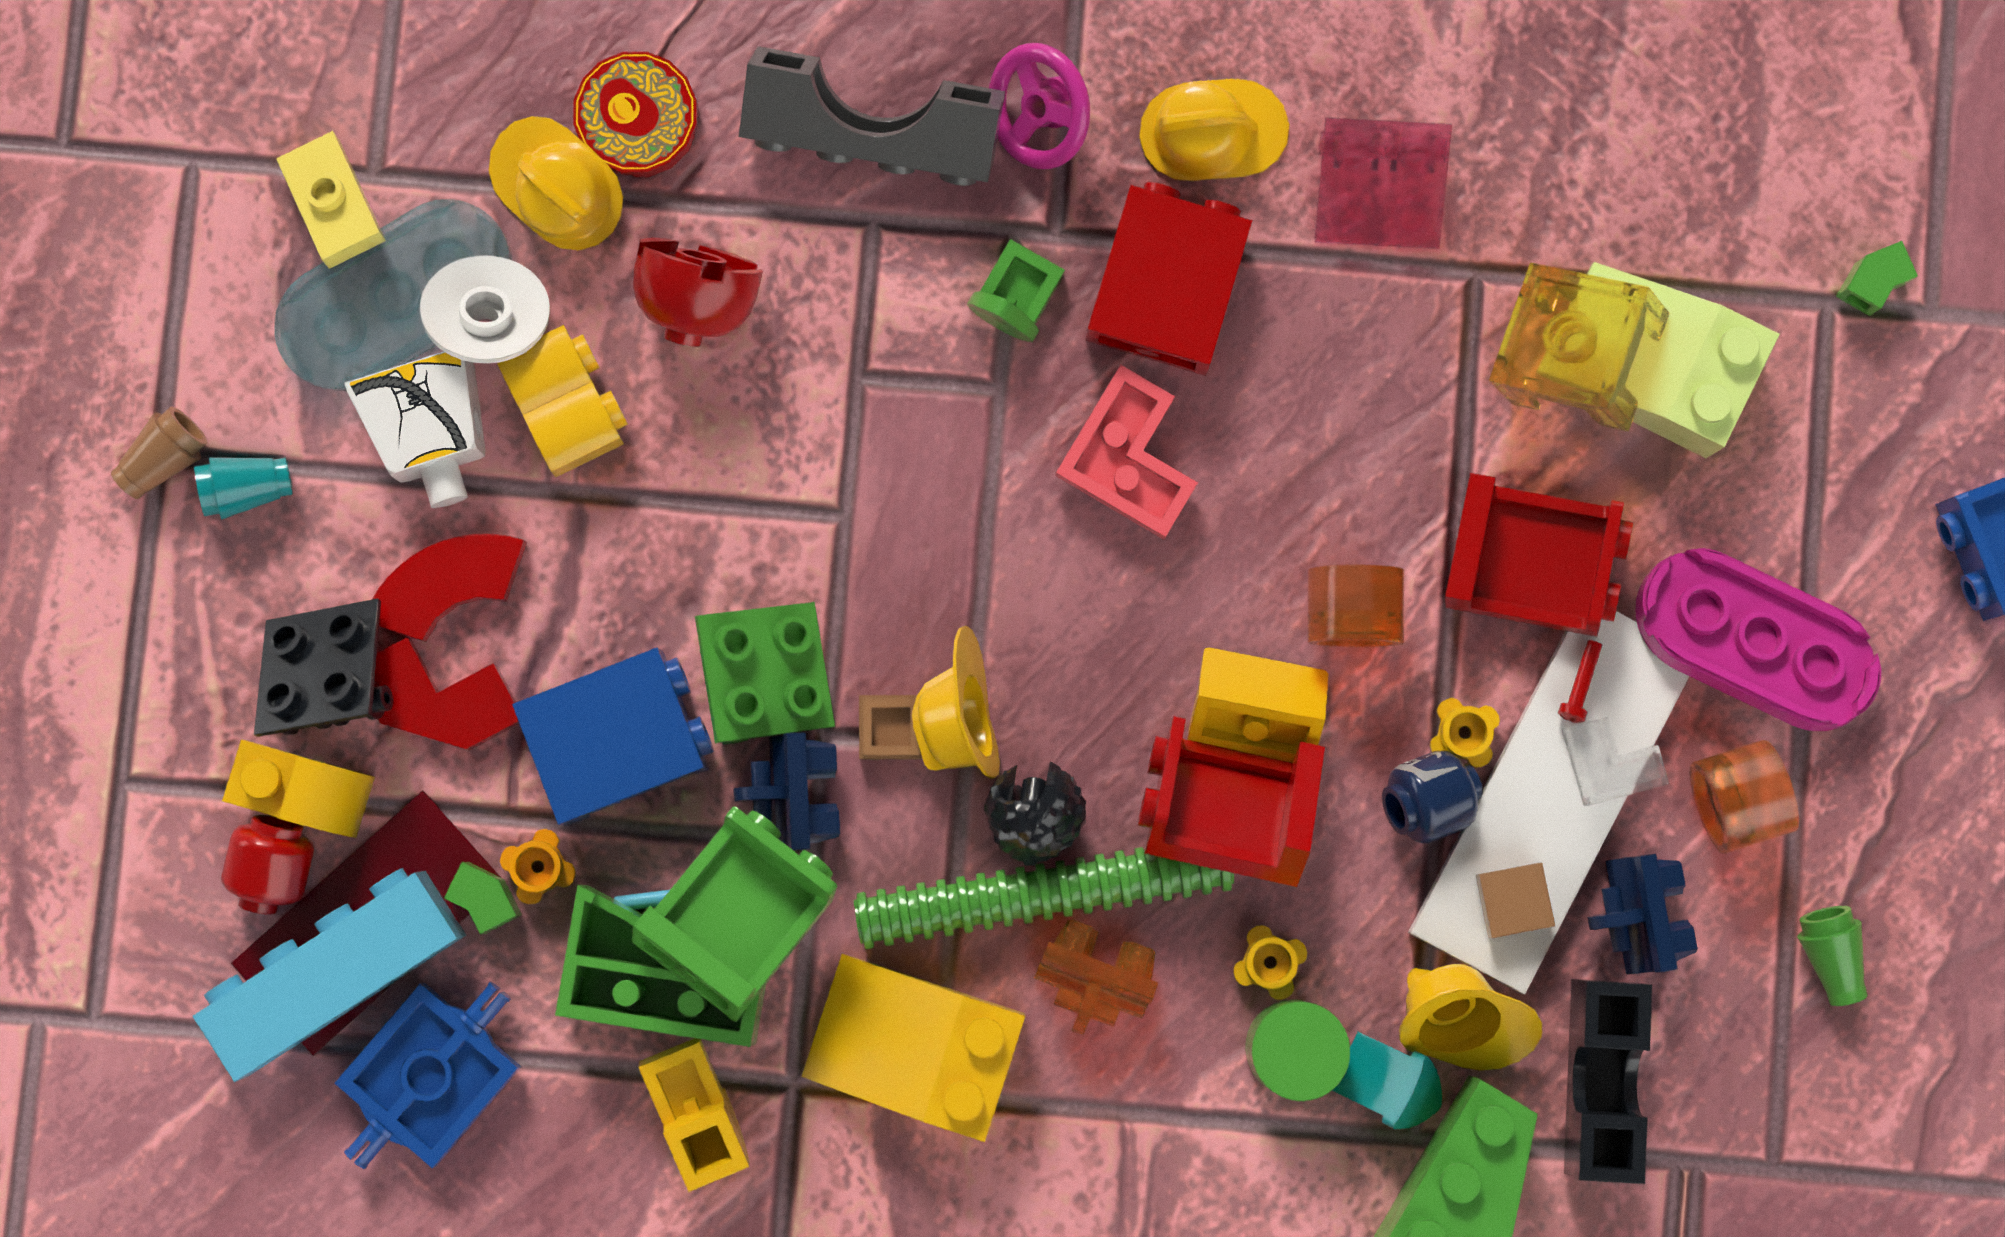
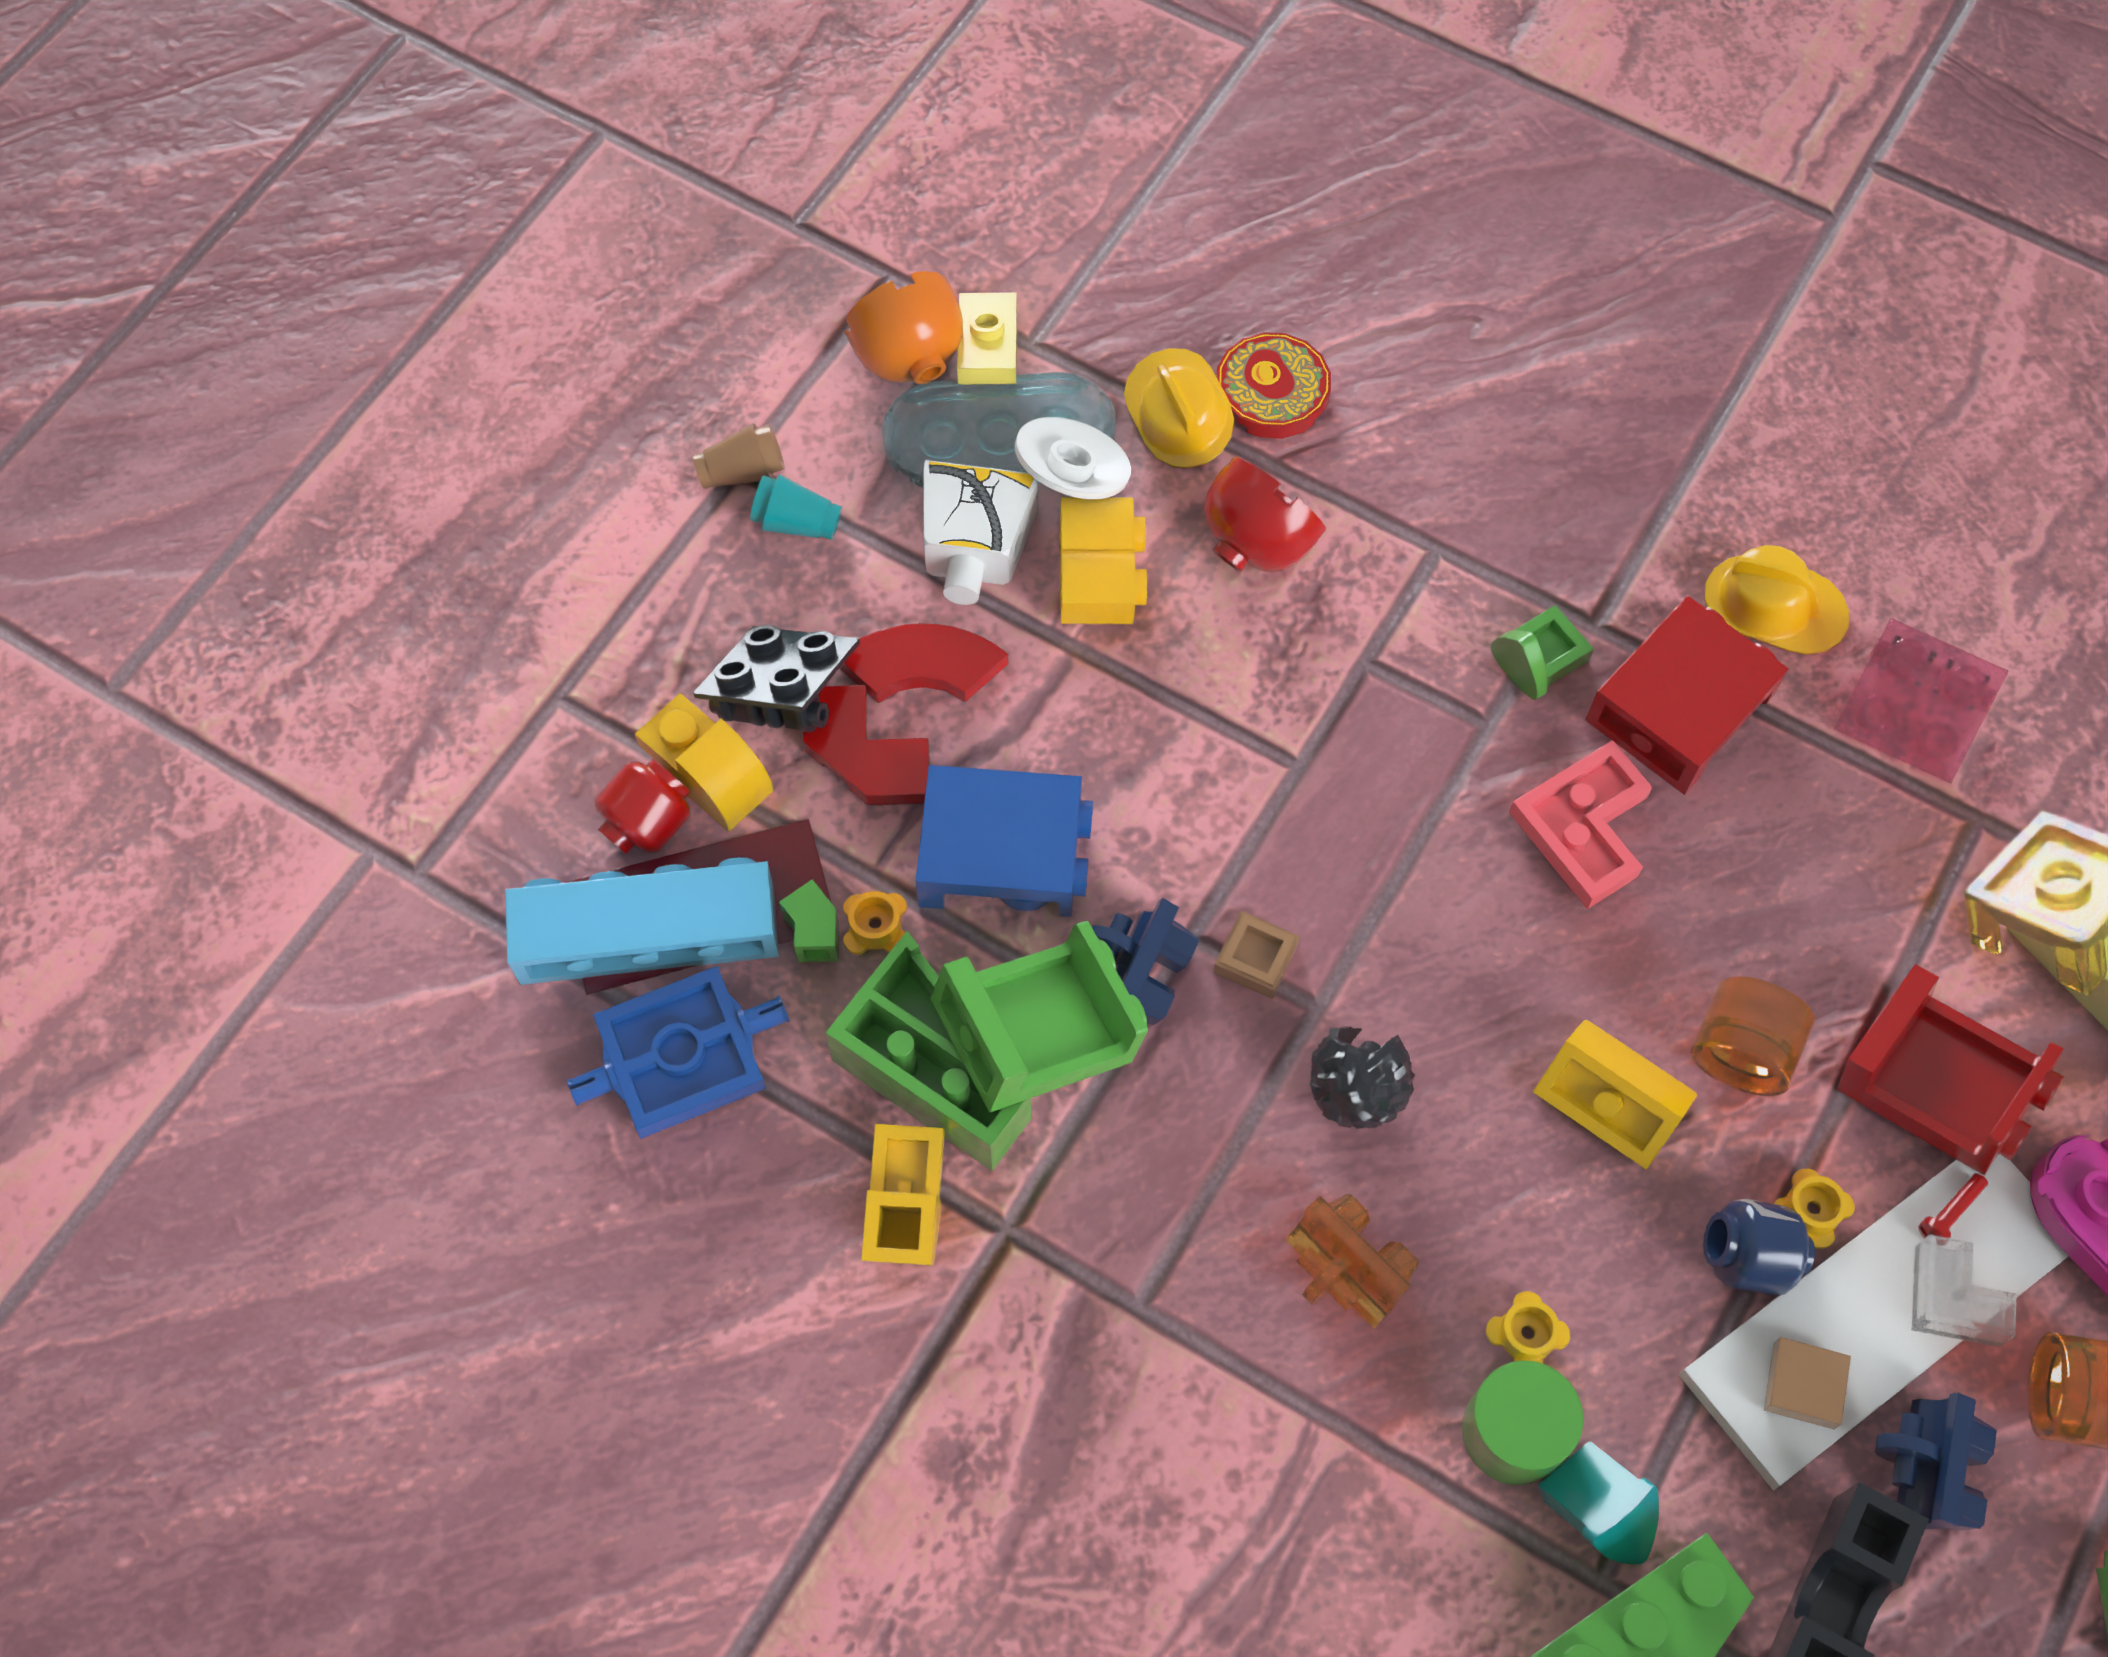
camera: 30 degrees right, 20 degrees down
bright green hinge [695,602,835,745] -> none
dark grey arch [738,46,1005,186] -> none
yellow slope [801,953,1025,1142] -> none
bright green piece [854,847,1234,949] -> none
yellow piece [912,625,1000,779] -> none
dark pink piece [989,43,1090,169] -> none
red panel [1138,716,1325,887] -> none
yellow piece [1399,964,1542,1071] -> none
none -> orange cylinder [844,271,963,384]

